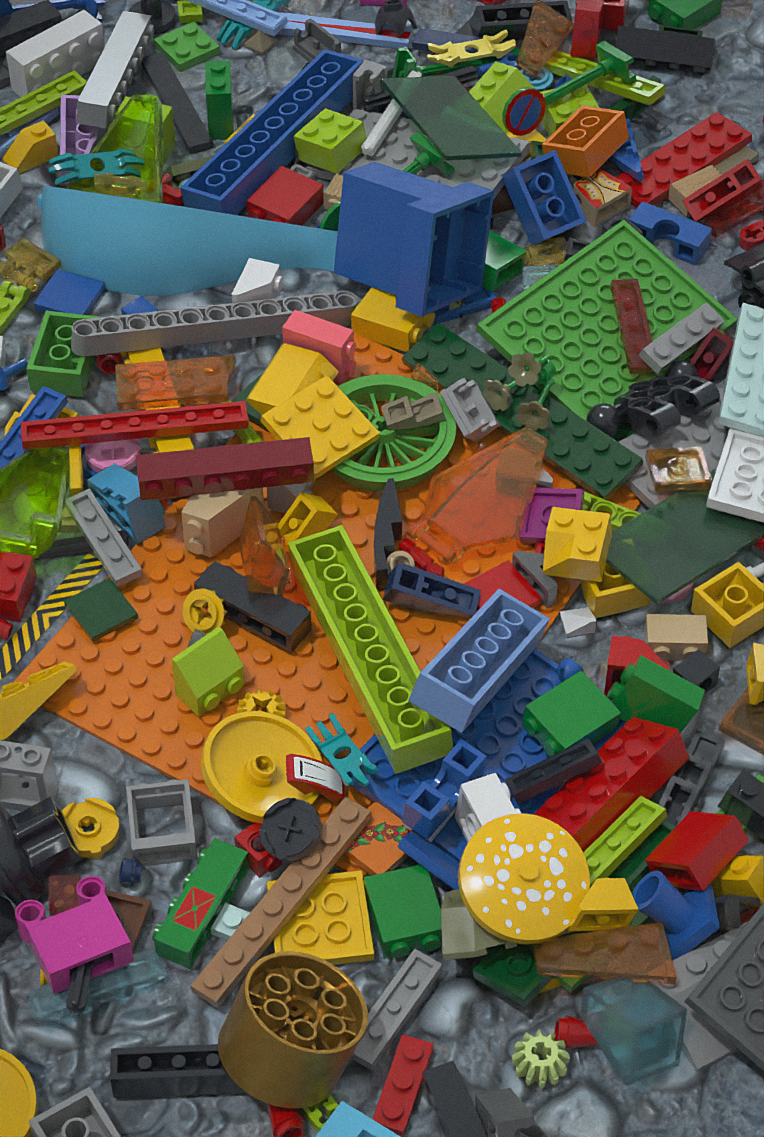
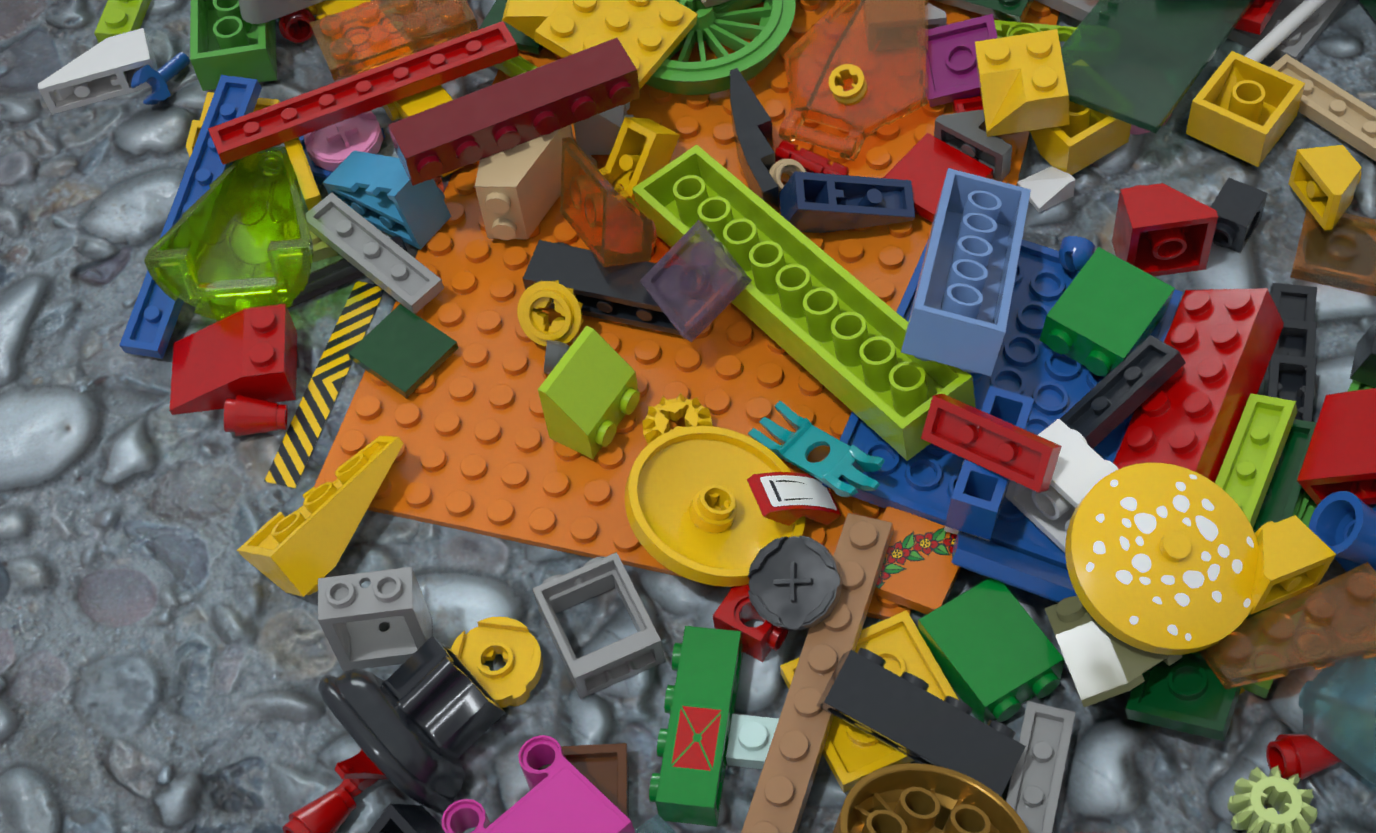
camera: 10 degrees left, 5 degrees up
clear red slope [48,874,81,915] -> none
dark blue plate [119,856,142,887] -> none
green brick [607,655,705,734] -> none
tan brick [644,614,708,661] -> none
none -> clear purple plate [640,220,752,342]
none -> black brick [816,648,1026,796]
none -> yellow bush [828,64,868,105]
none -> red plate [921,393,1062,493]

